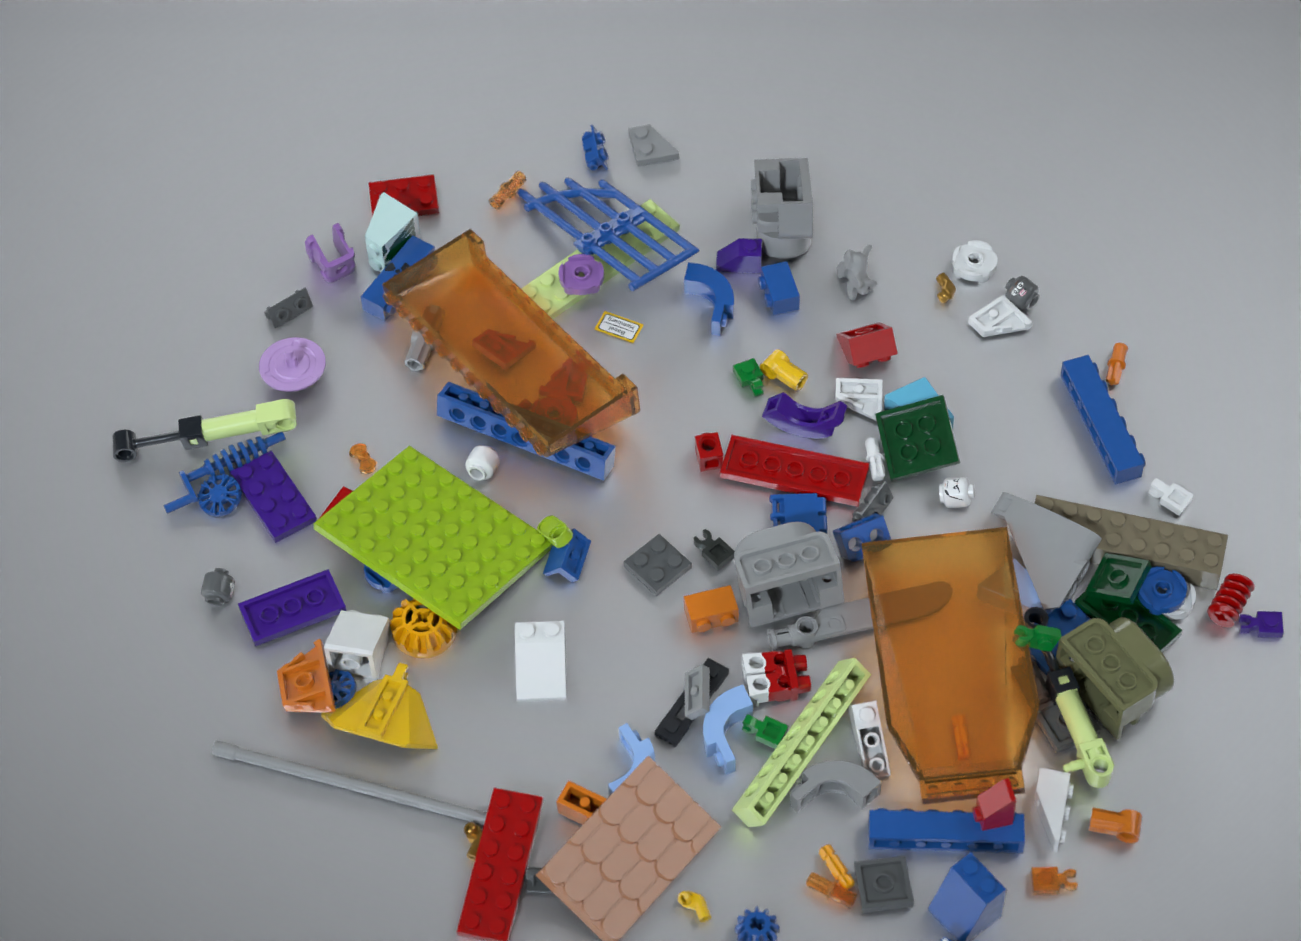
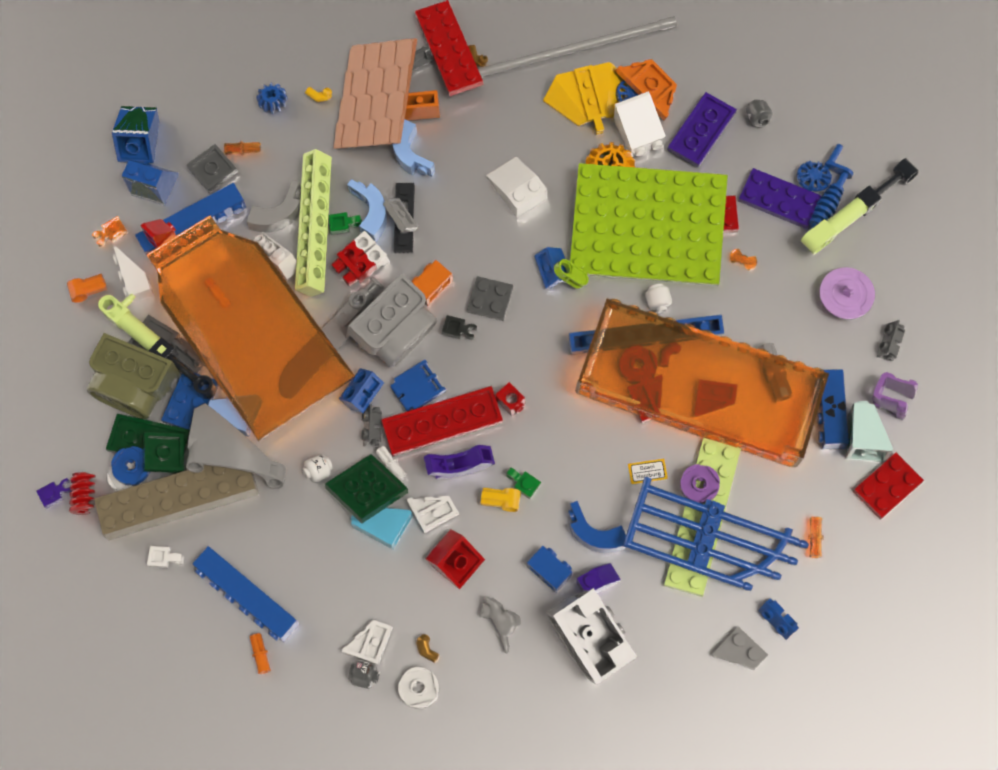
camera: 150 degrees right, 15 degrees up
light orange axle [819,844,855,891] -> none
green plate [1014,625,1061,652] -> none

